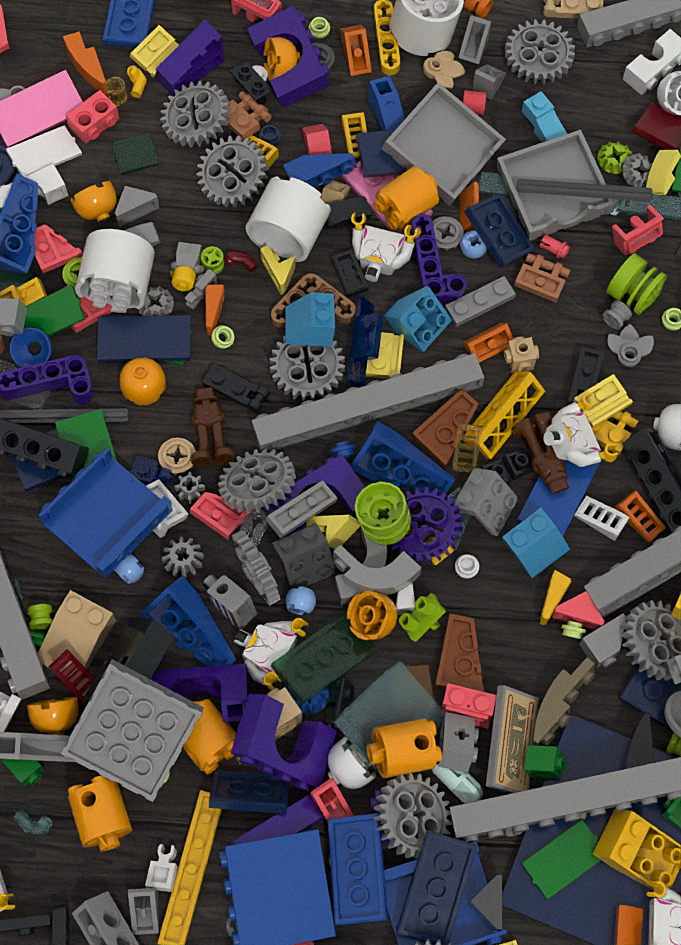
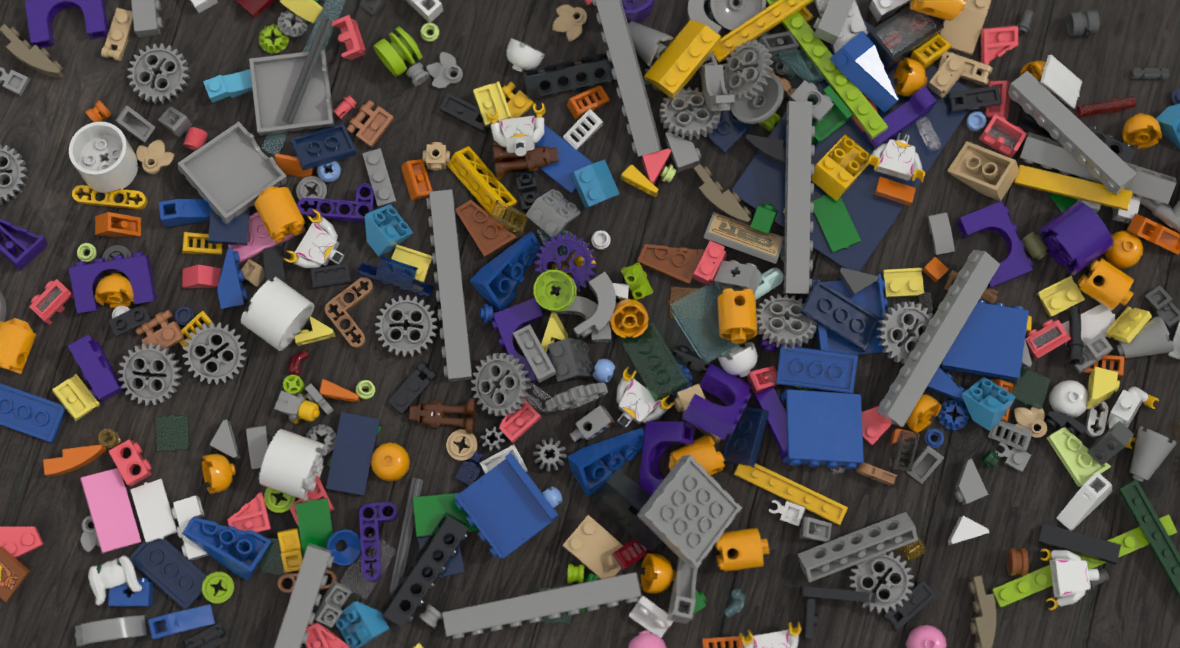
camera: 80 degrees left, 10 degrees up
yellow arm [127,65,147,98] -> none
dark azure slope [285,292,335,347] -> none

